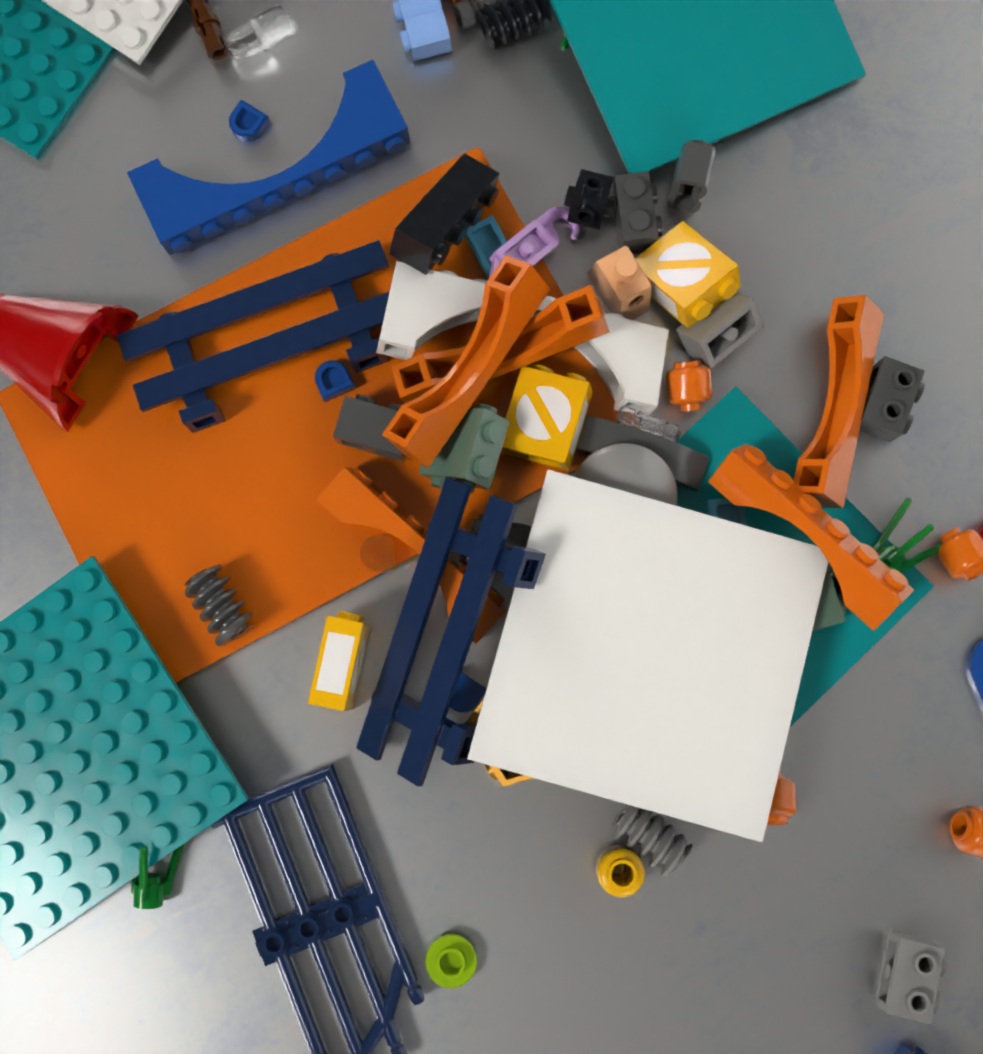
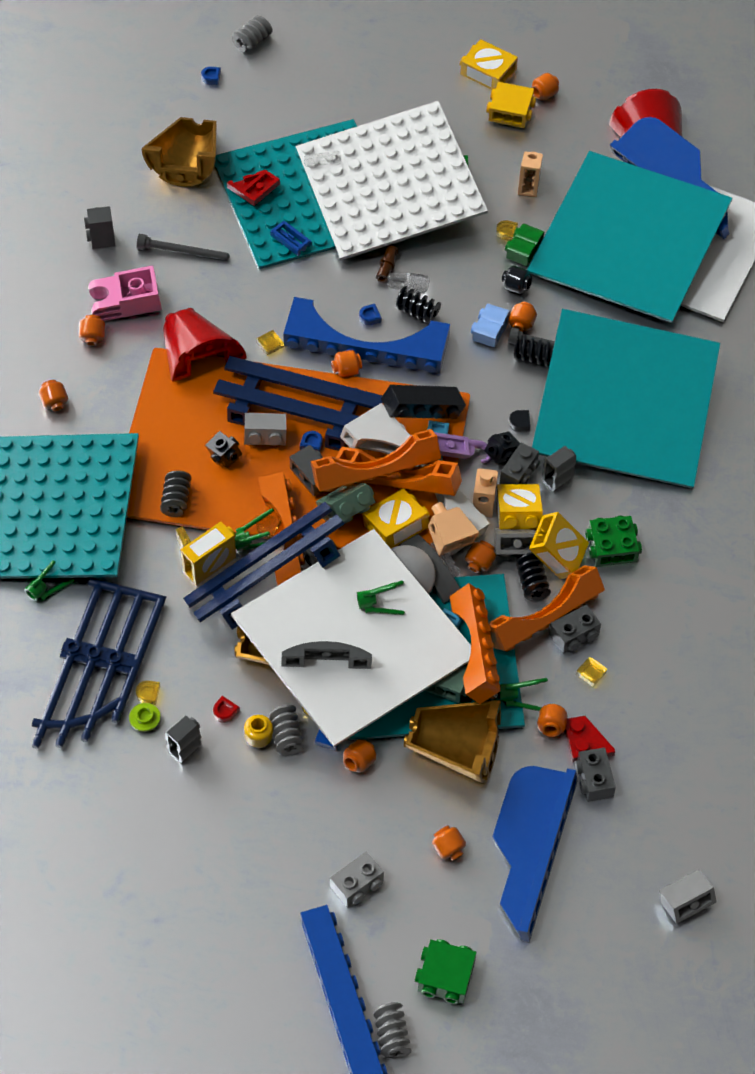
camera: 35 degrees right, 25 degrees down
none -> clear yellow tile [136,681,160,705]
none -> dark grey brick [165,715,202,763]
none -> clear yellow tile [176,527,191,548]
none -> black brick [205,431,242,468]
none -> red tile [213,696,240,723]
none -> green plant [235,508,274,551]
none -> light grey brick [244,413,286,446]
none -> clear yellow tile [256,330,284,356]
none -> blue tile [270,221,312,256]
none -> dark grey slope [281,641,372,669]
none -> orange head [331,350,362,378]
none -> green plant [357,581,405,615]
none -> black piece [396,286,441,324]
none -> pearl gold cone [404,700,501,783]
none -> light nougat torso [428,502,479,556]
none -> black tile [509,410,531,431]
none -> black piece [516,552,551,601]
none -> yellow brick [529,512,589,579]
none -> clear yellow tile [576,657,607,687]
none -> green brick [585,515,642,567]

